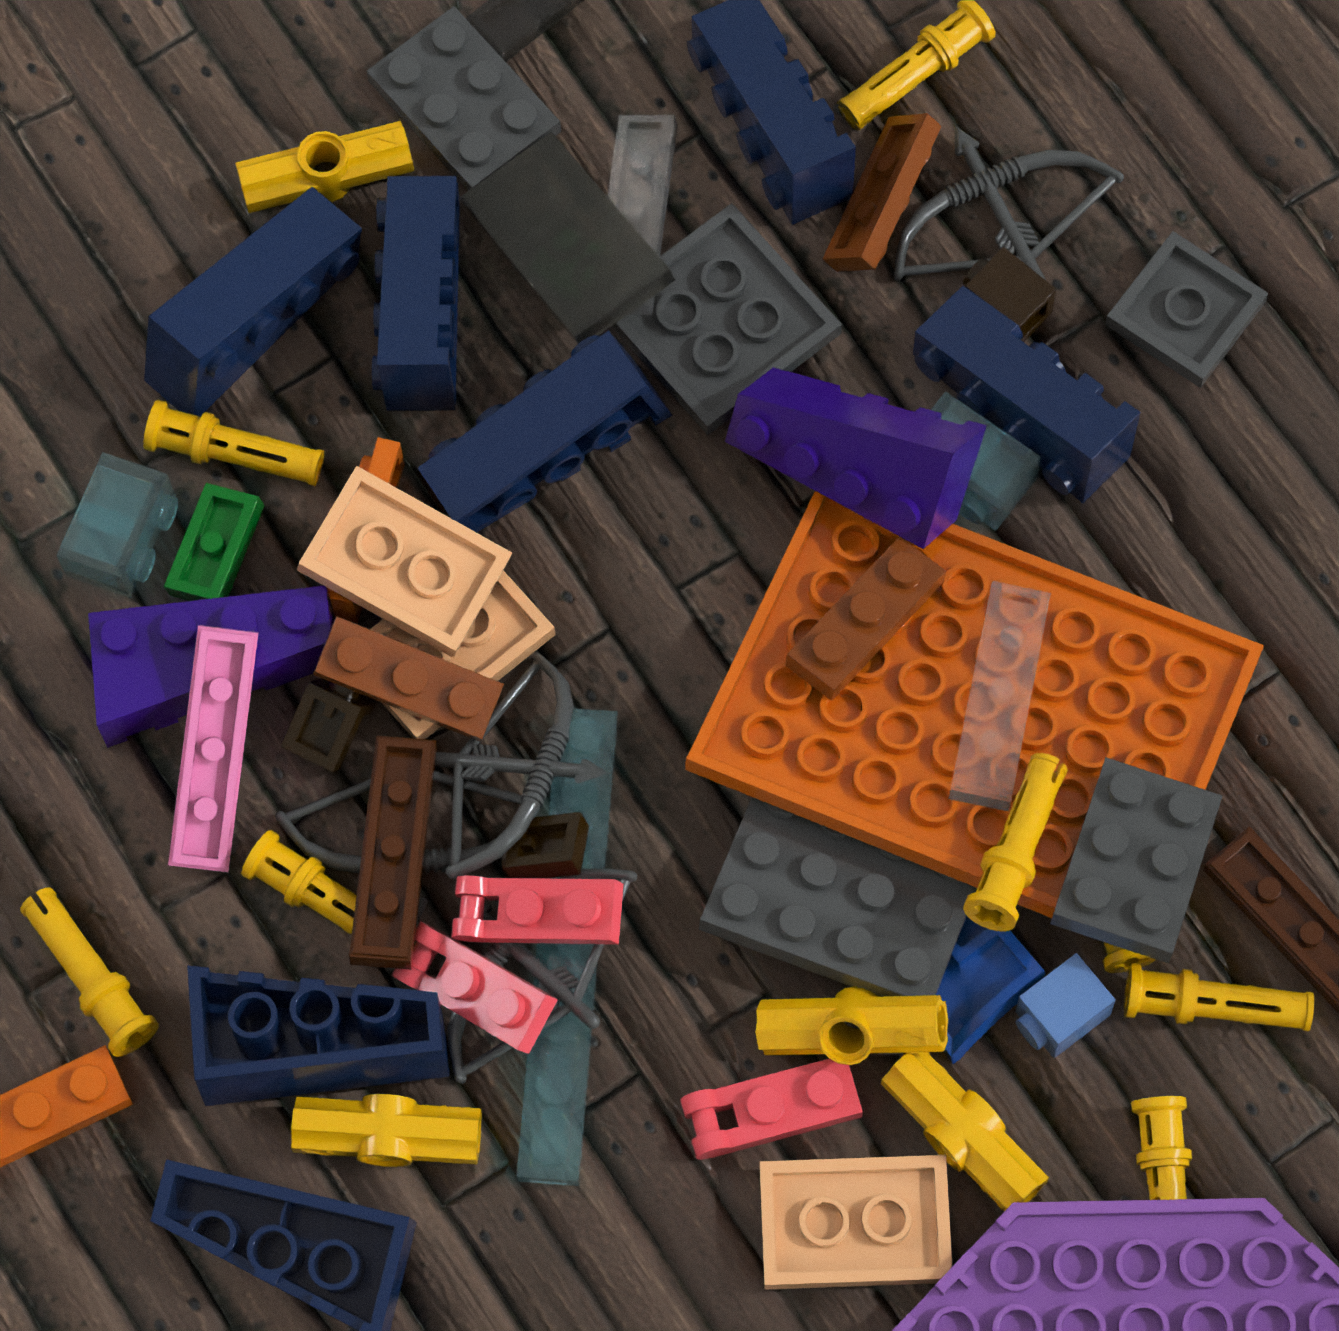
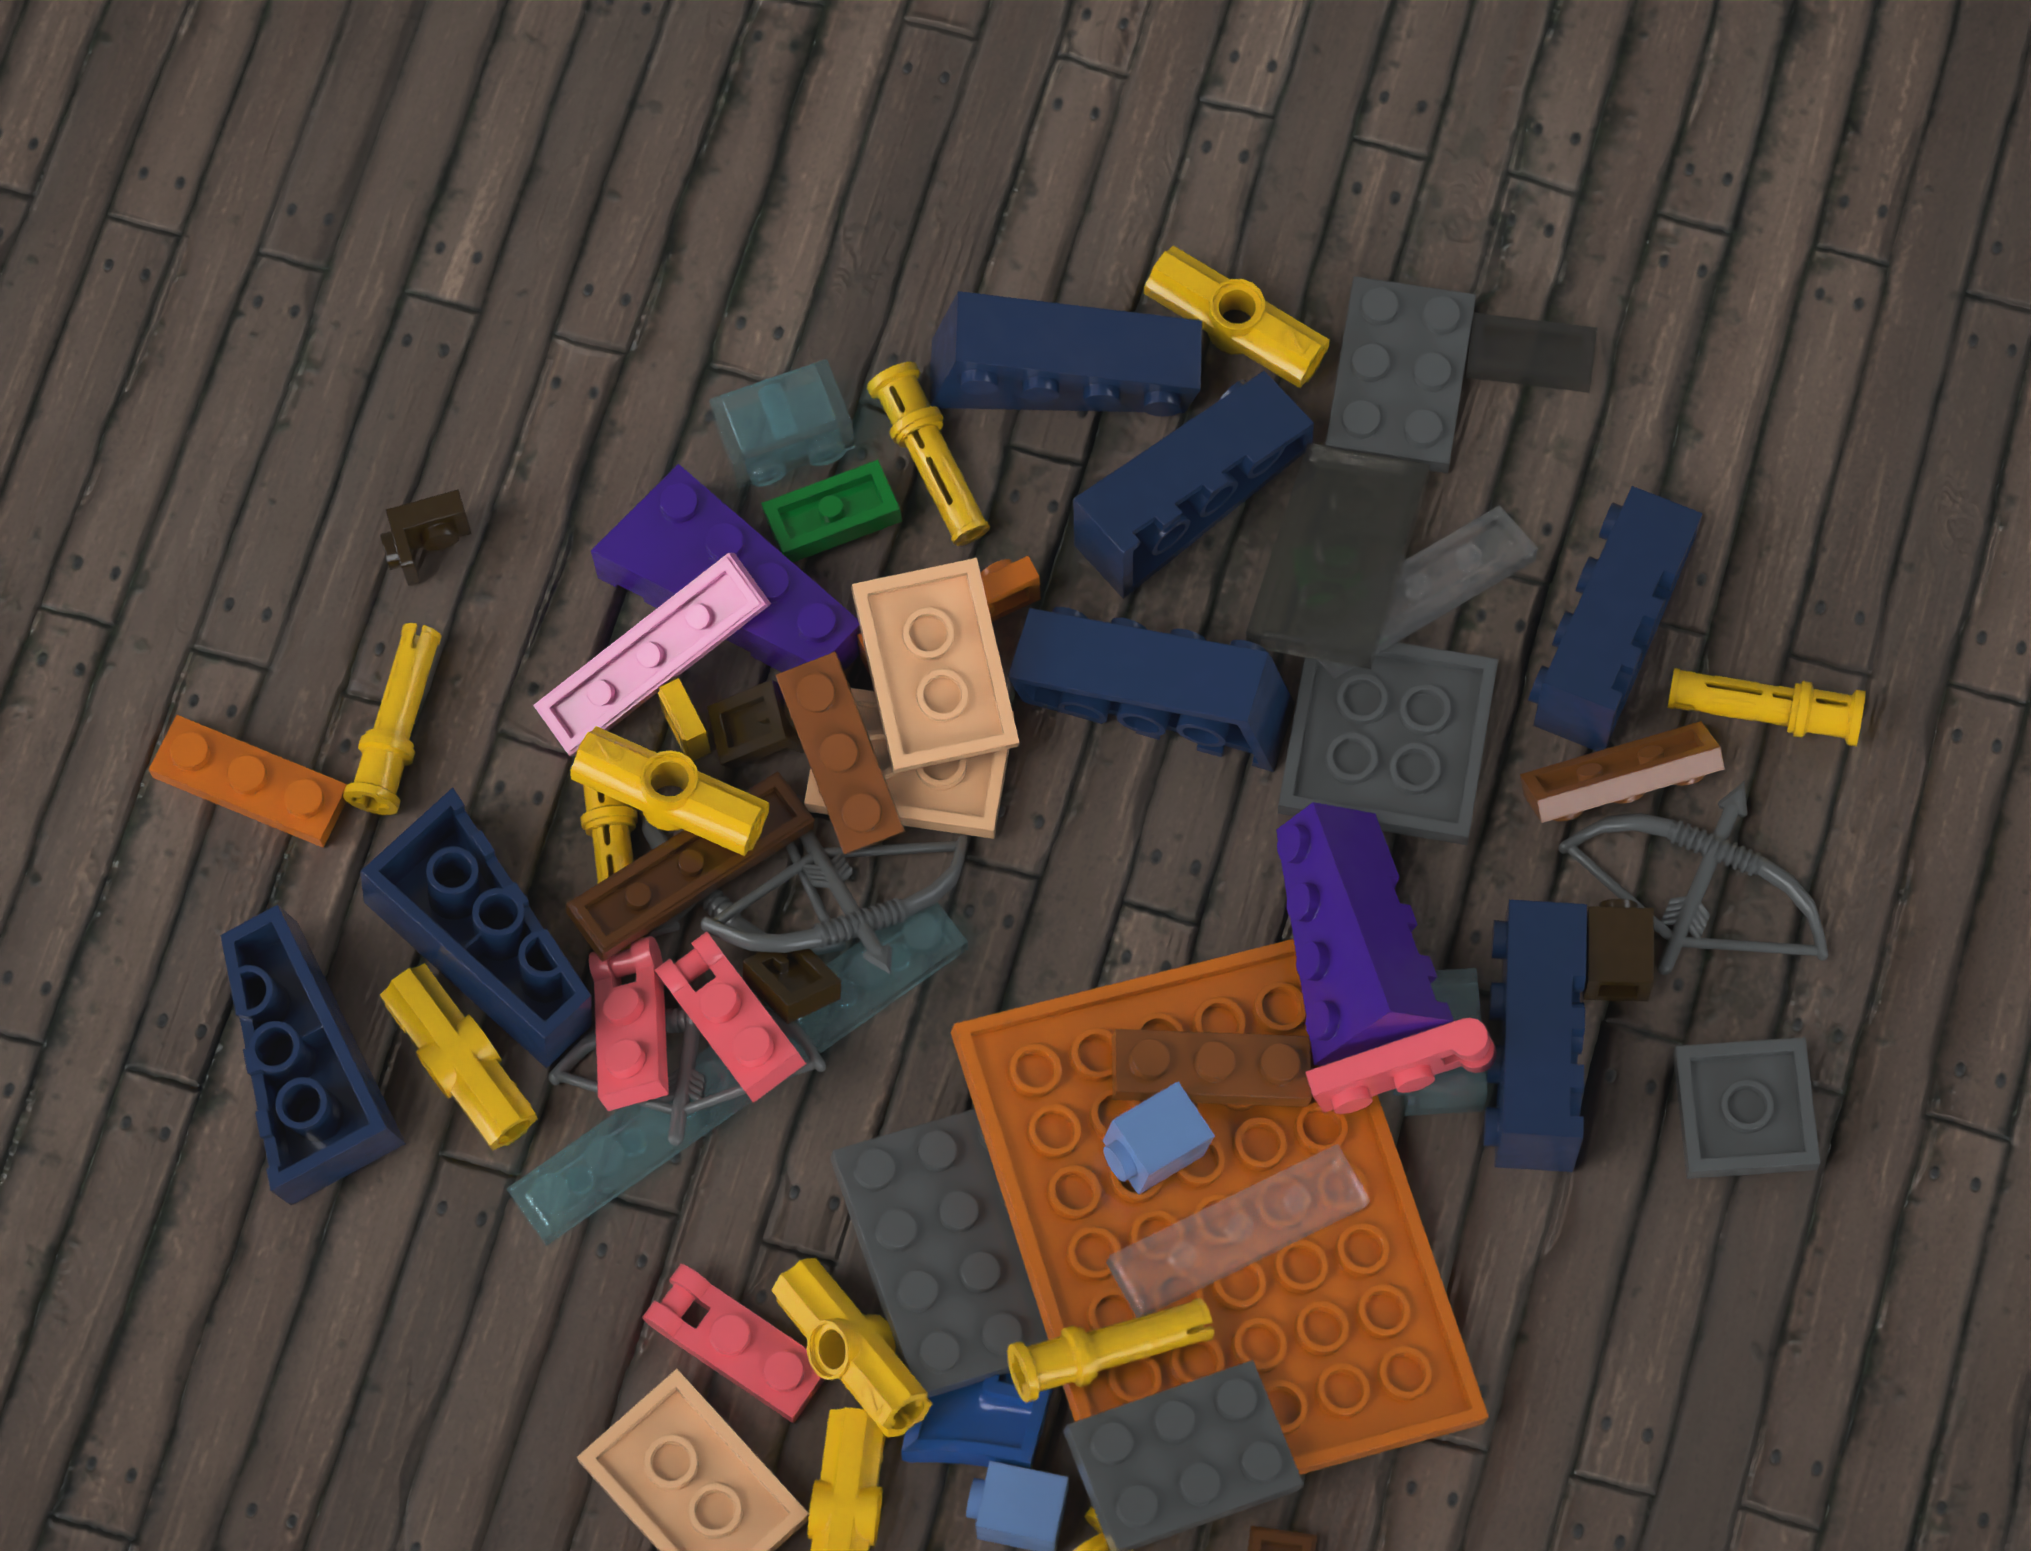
camera: 50 degrees right, 0 degrees up
none -> yellow piece [570,726,769,856]
none -> yellow tile [658,678,711,761]
none -> medium blue brick [1102,1082,1215,1195]
none -> coral plate [1305,1018,1497,1114]

